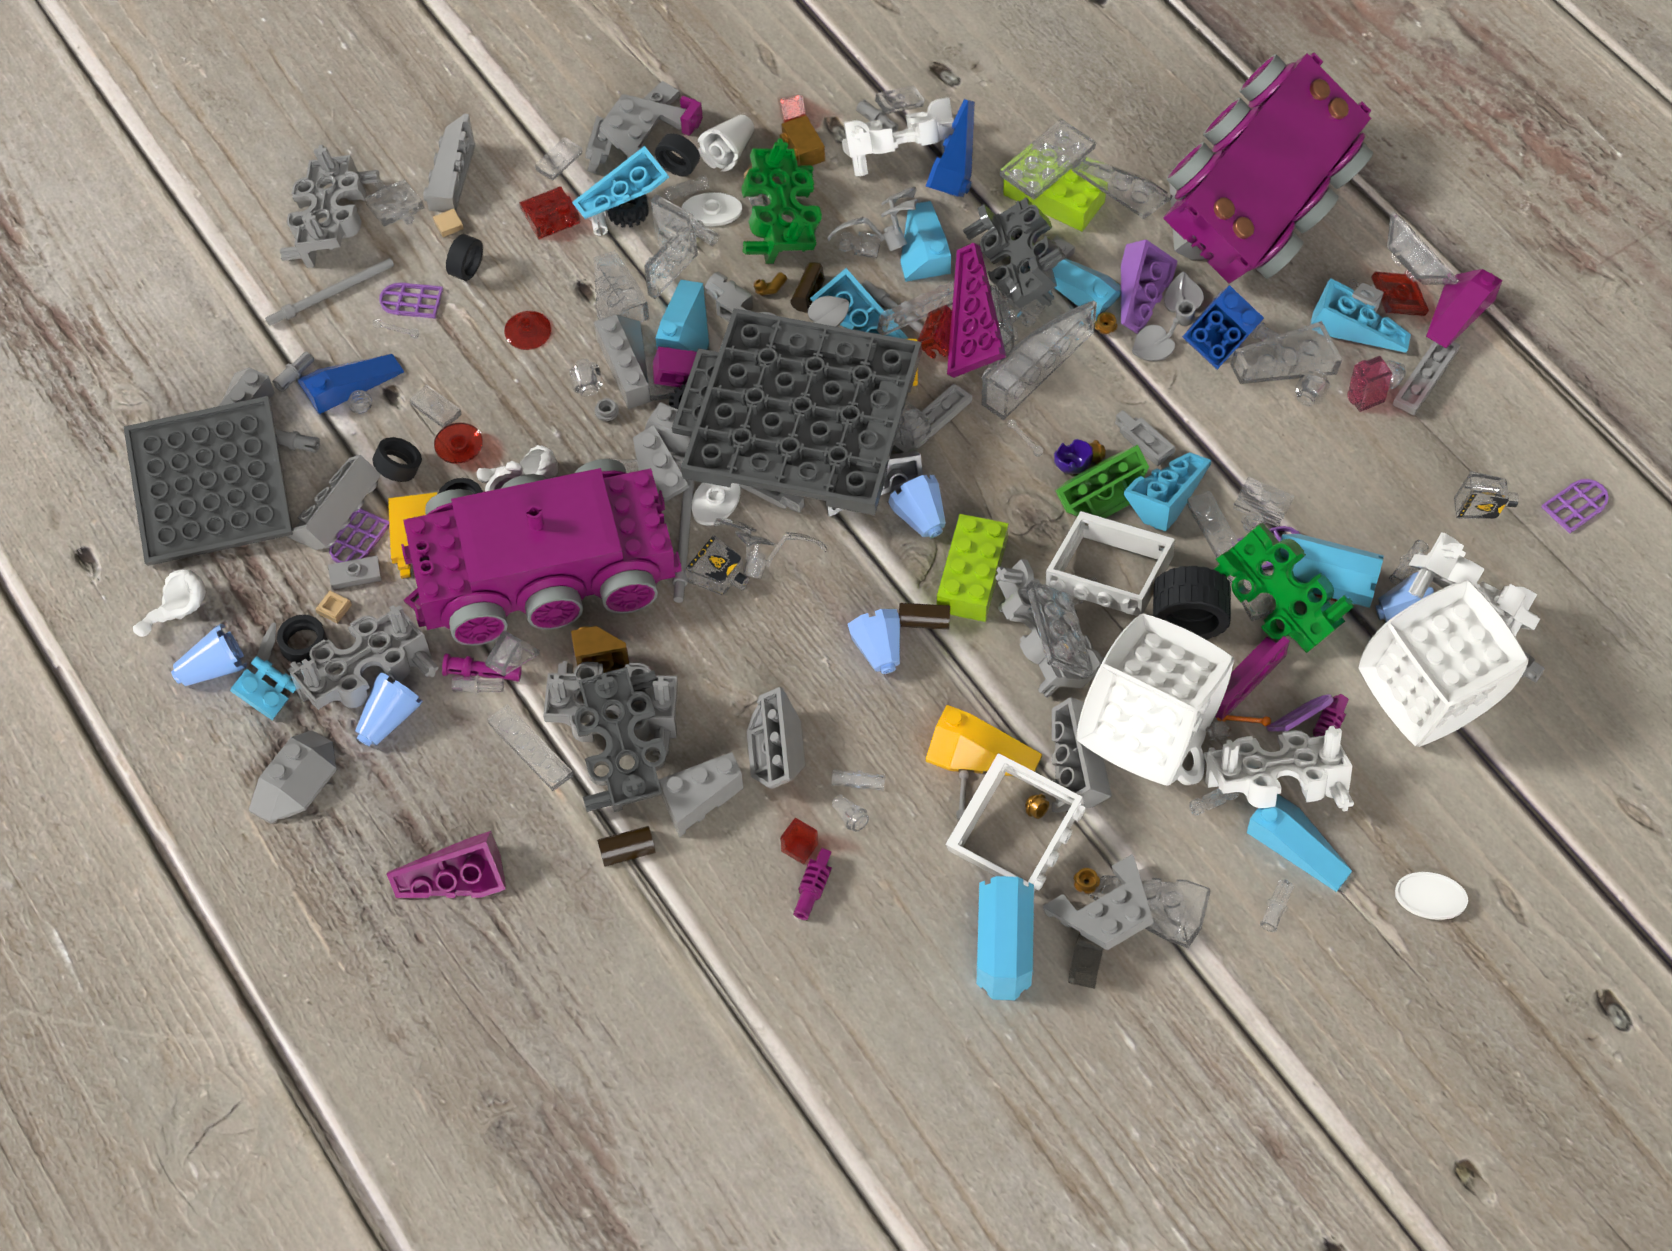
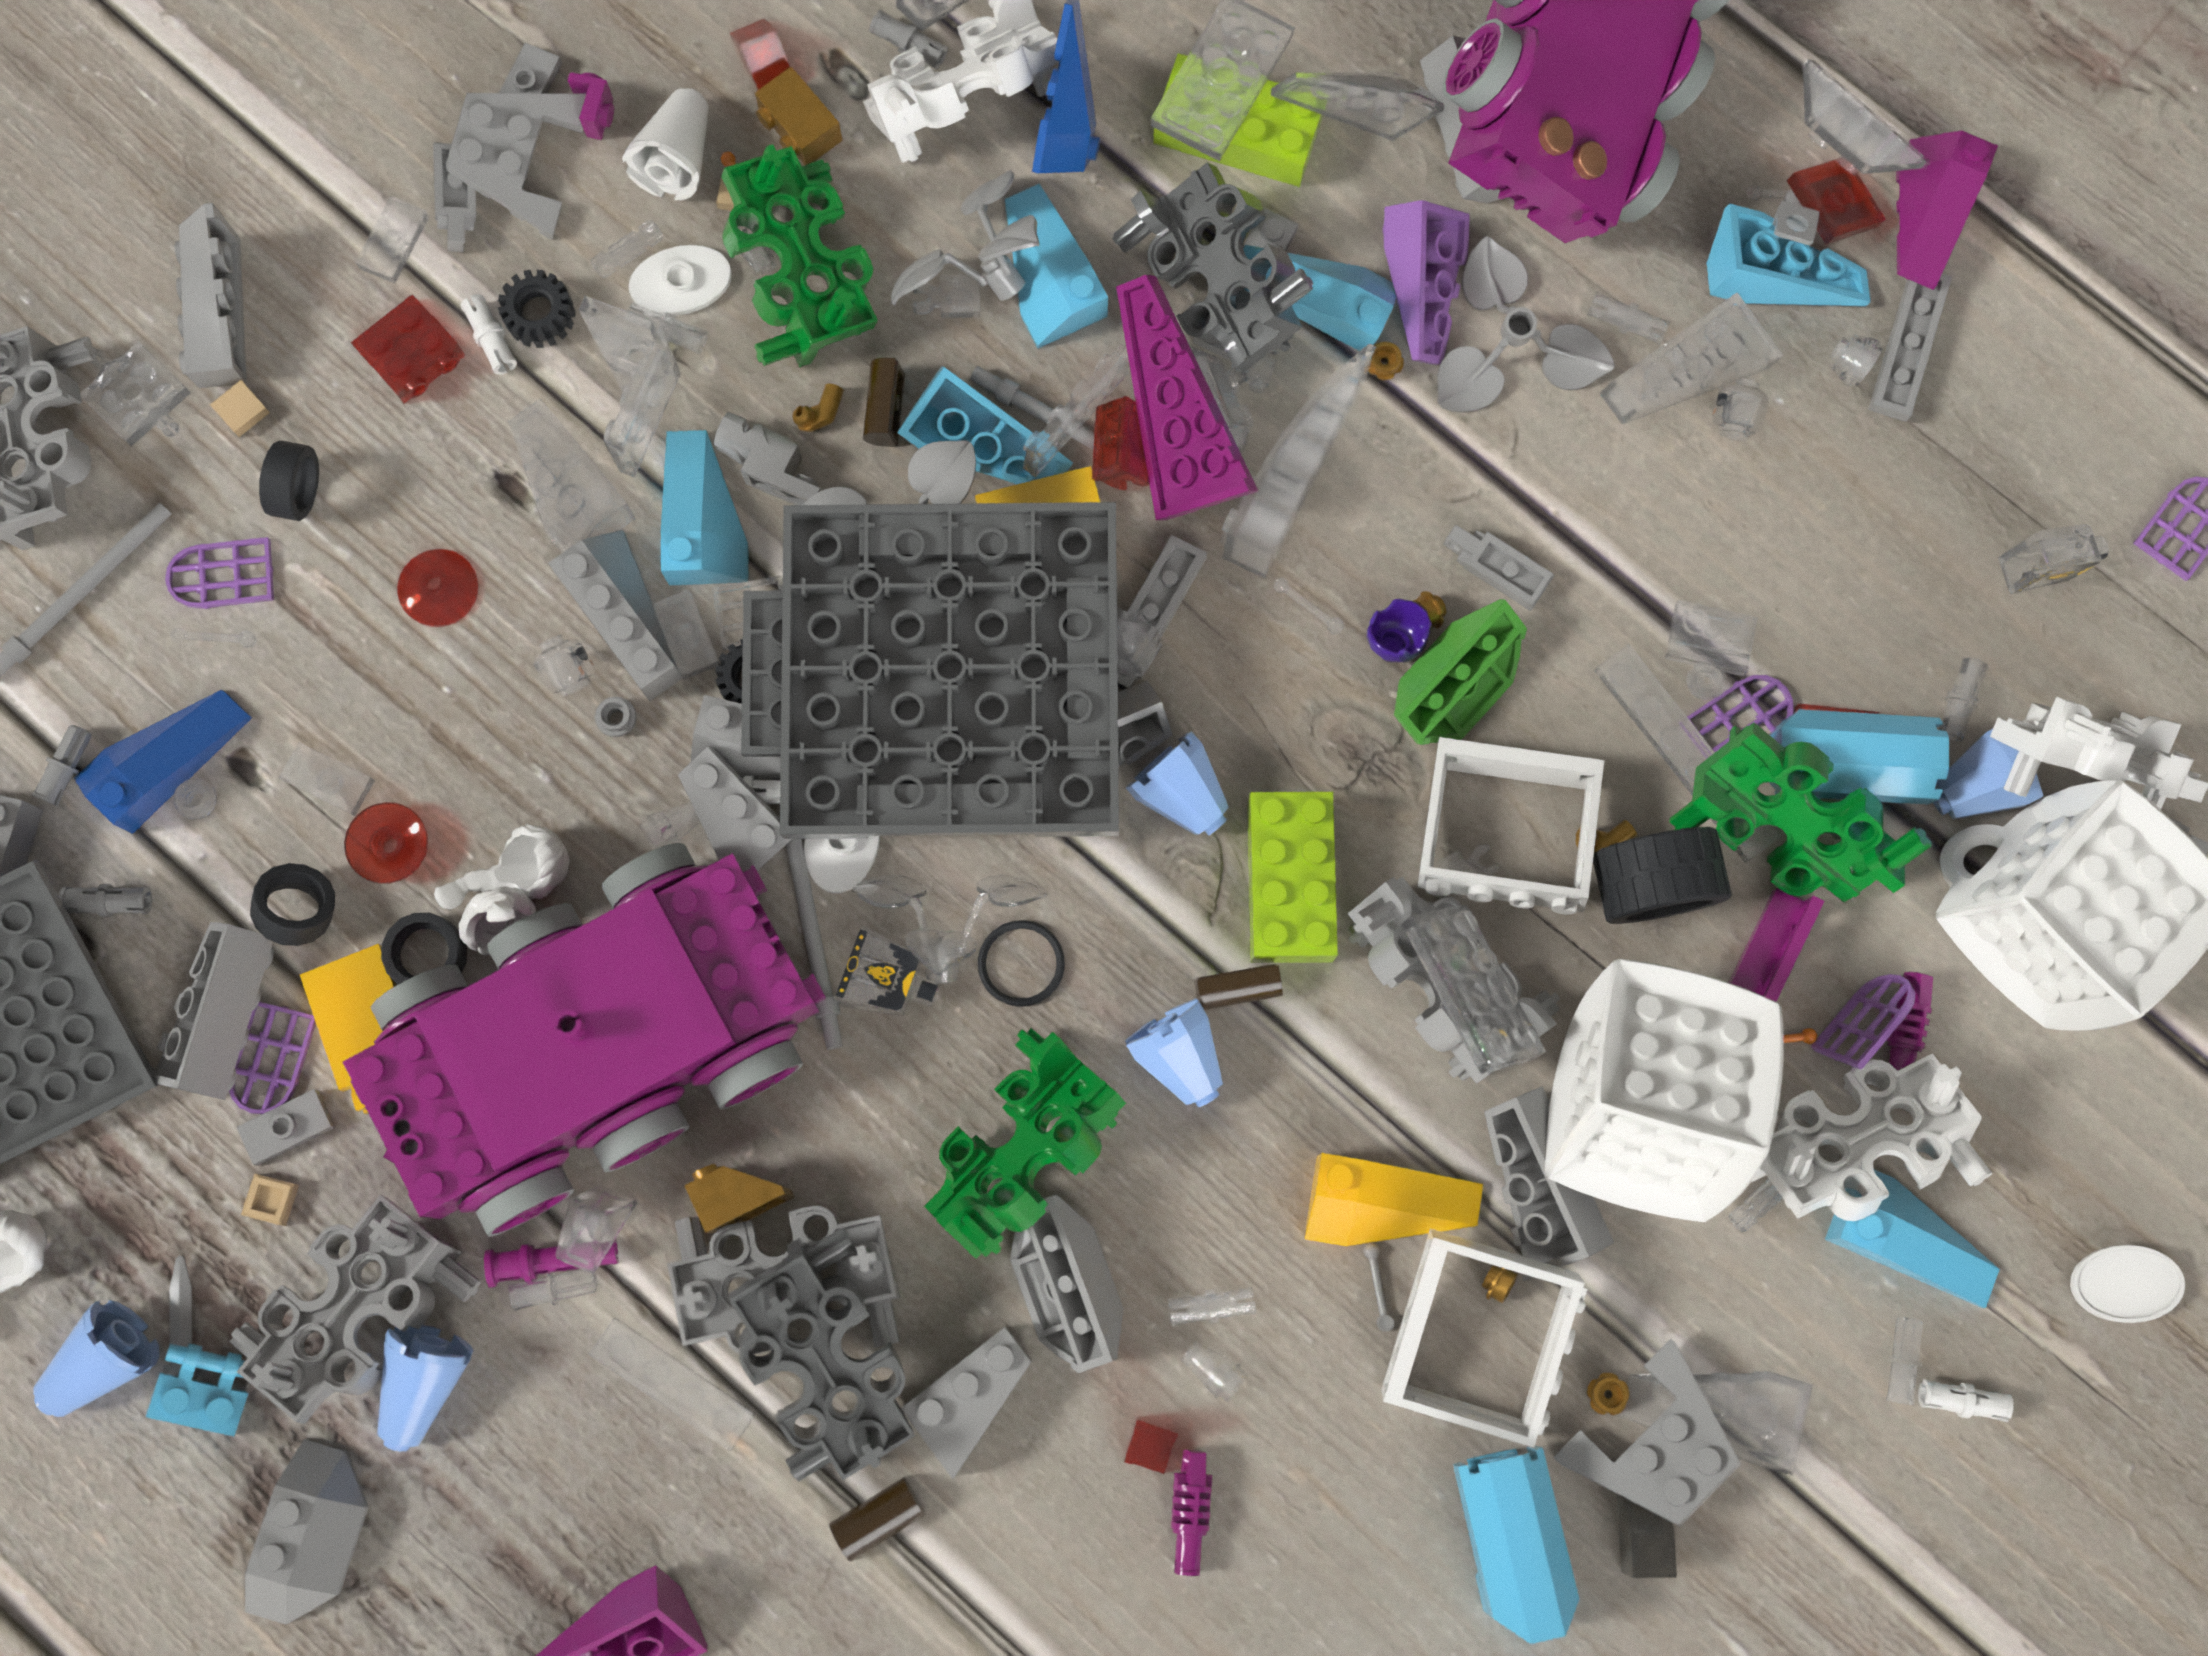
camera: 20 degrees left, 20 degrees up
black tyre [277,615,328,664] -> none
medium azure wedge [572,146,669,219] -> none
magenta hinge [653,346,697,387] -> none
black tyre [655,133,700,177] -> none
medium azure wedge [1124,452,1212,531] -> none
blue slope [1182,285,1264,370] -> none
clear pink brick [1347,356,1392,412] -> none
none -> green gear [924,1028,1126,1259]
none -> black tyre [978,920,1065,1007]
none -> white pin [1918,1379,2013,1422]

